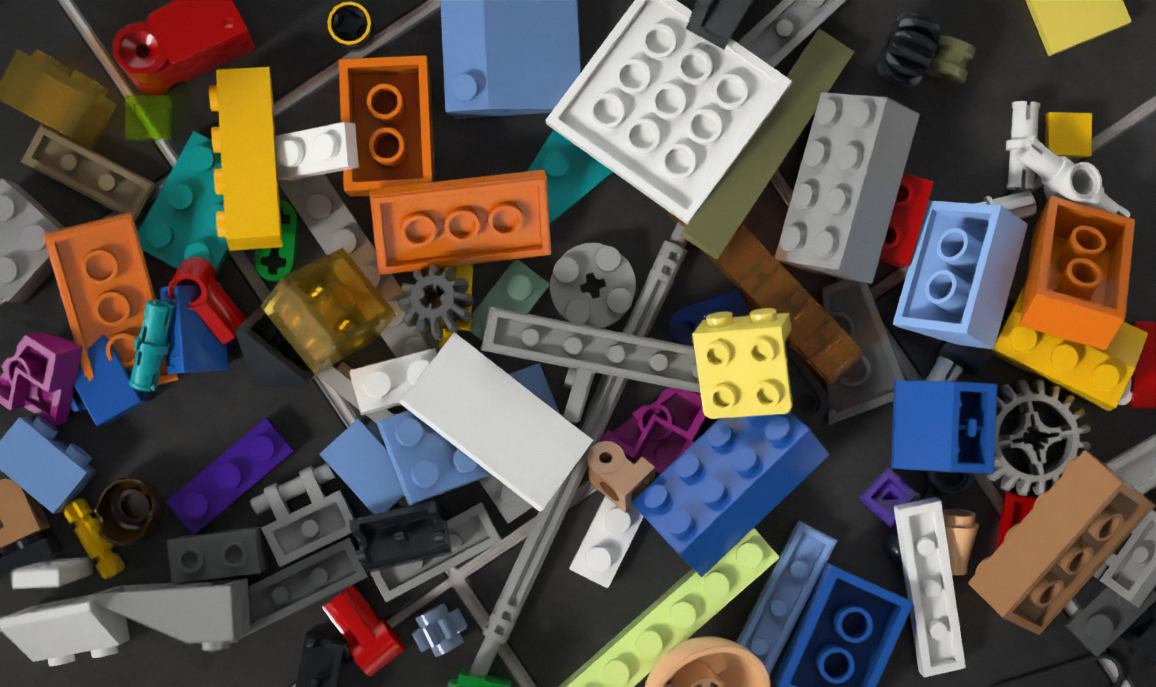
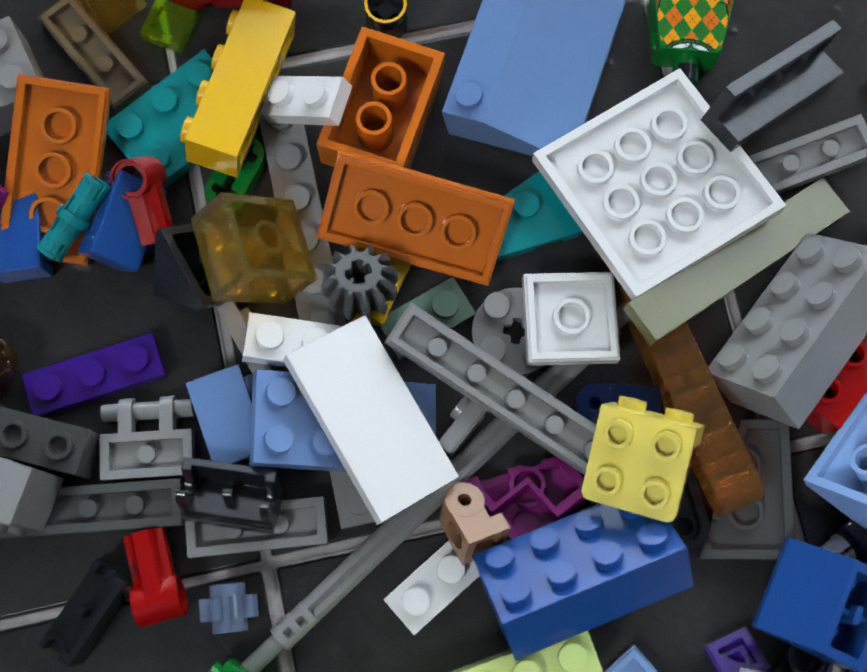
camera: 25 degrees right, 10 degrees down
none -> white plate [522,272,620,366]

